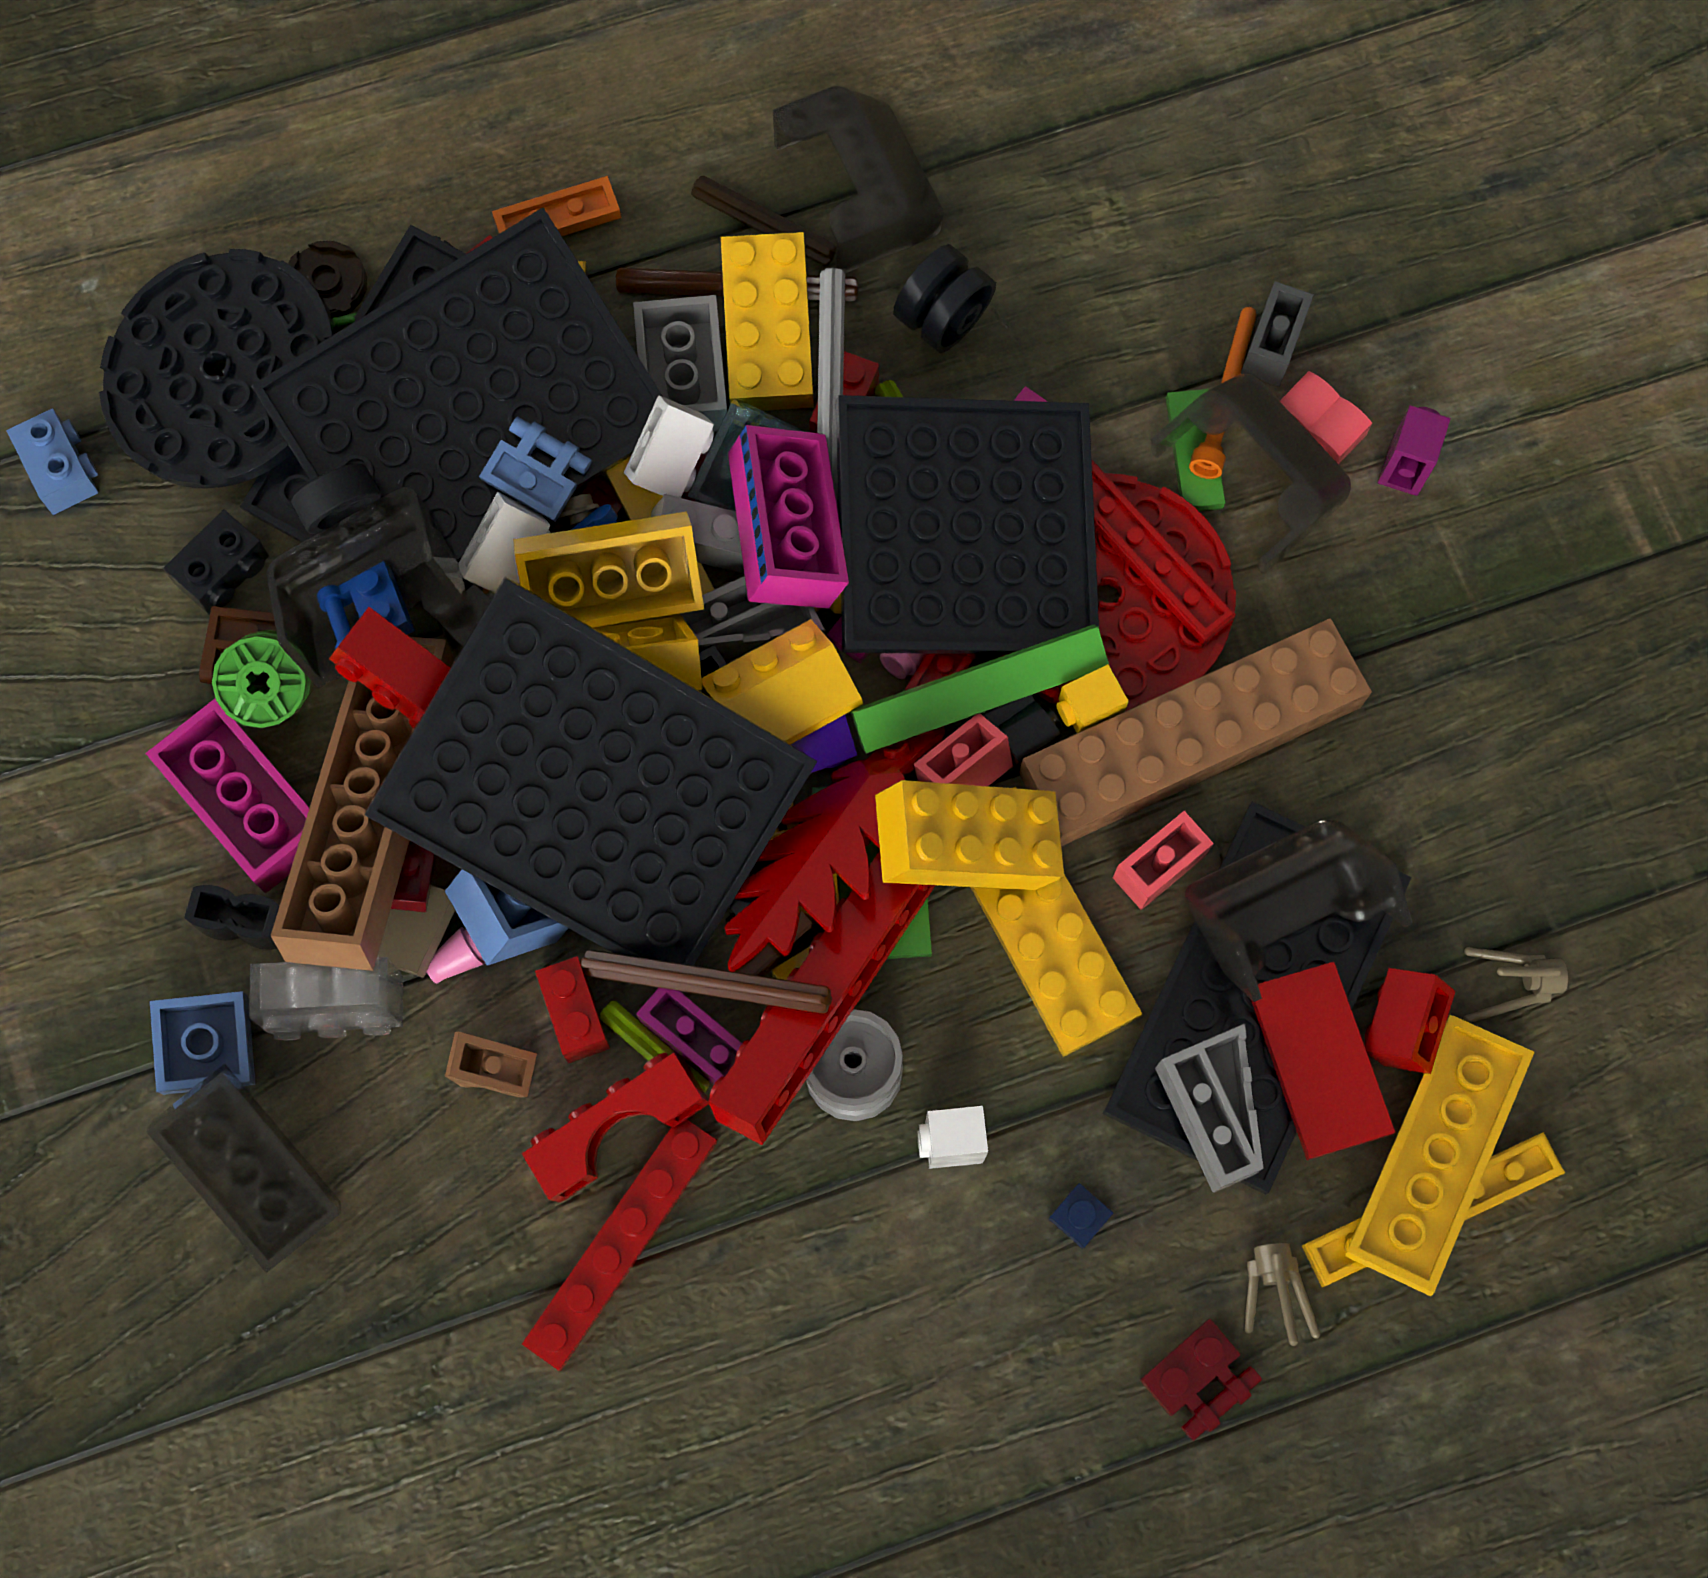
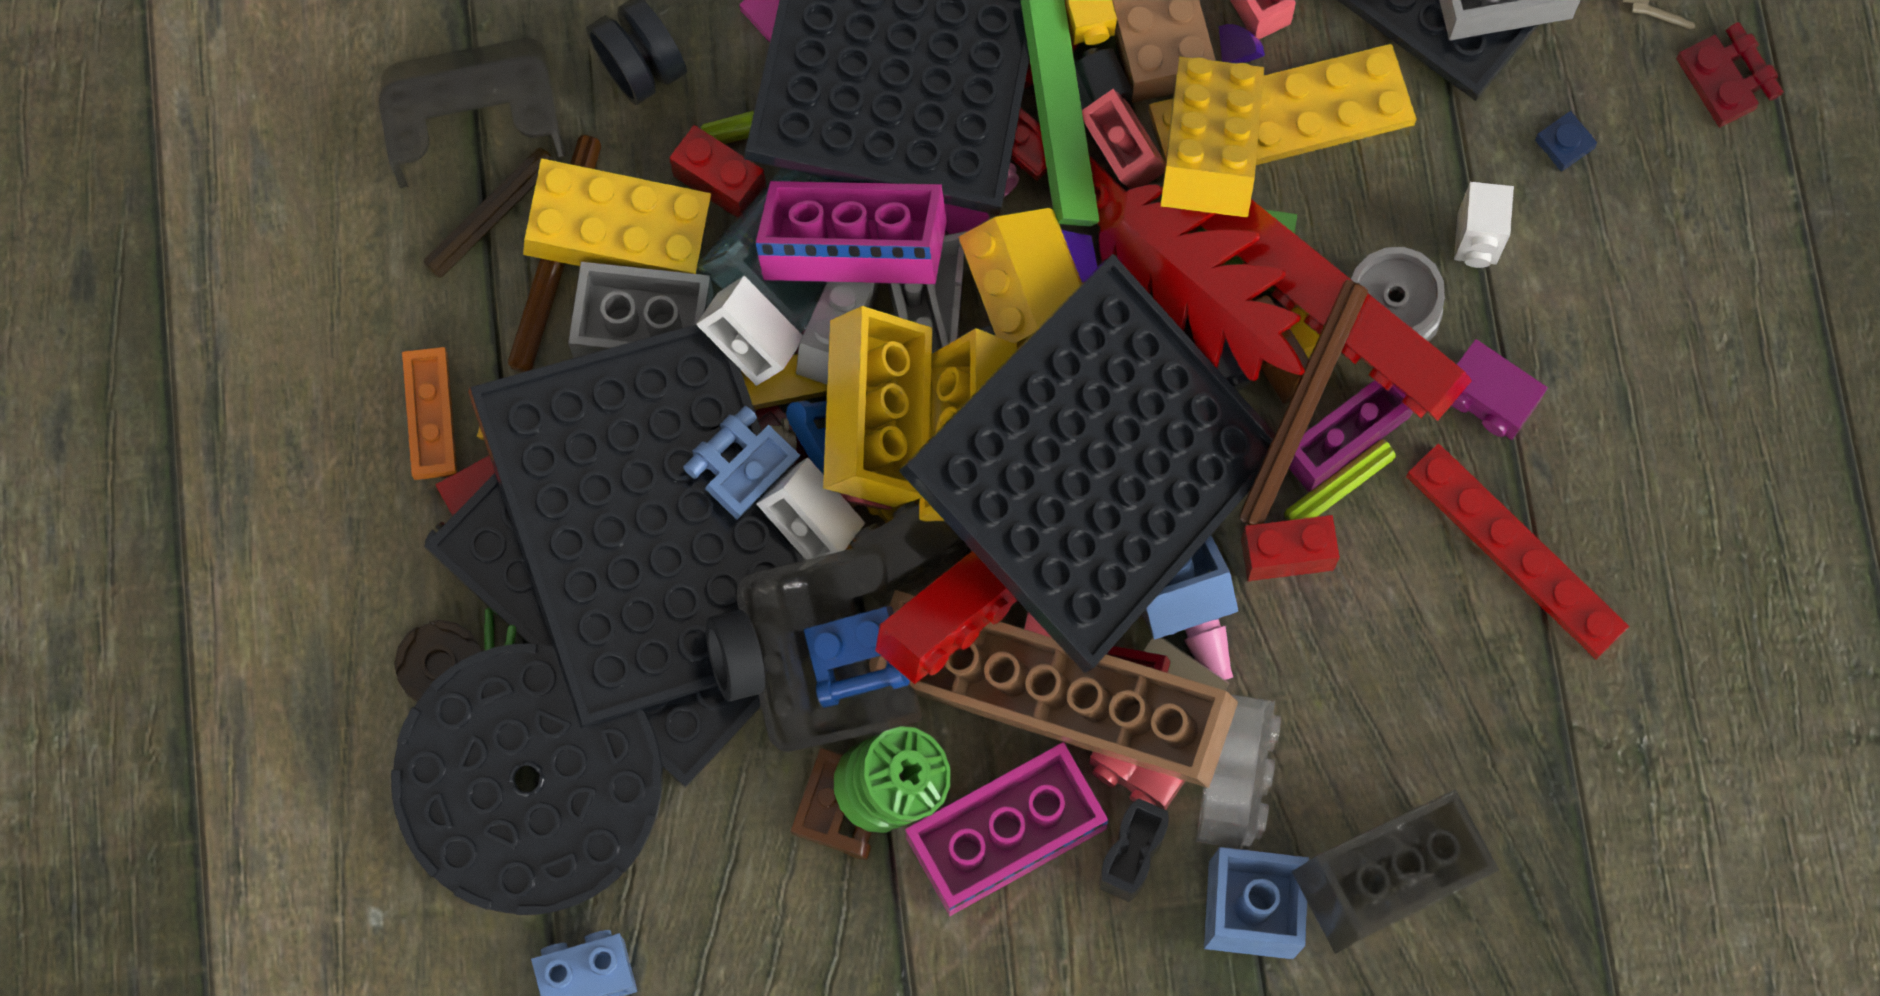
camera: 75 degrees left, 0 degrees up
black brick [163,509,269,615] -> none
medium nougat slope [445,1032,537,1098] -> none
red arch [521,1052,709,1203] -> none
light grey axle [817,268,845,517] -> none
none -> dark purple tile [1219,24,1265,63]
none -> magenta brick [1451,339,1548,440]

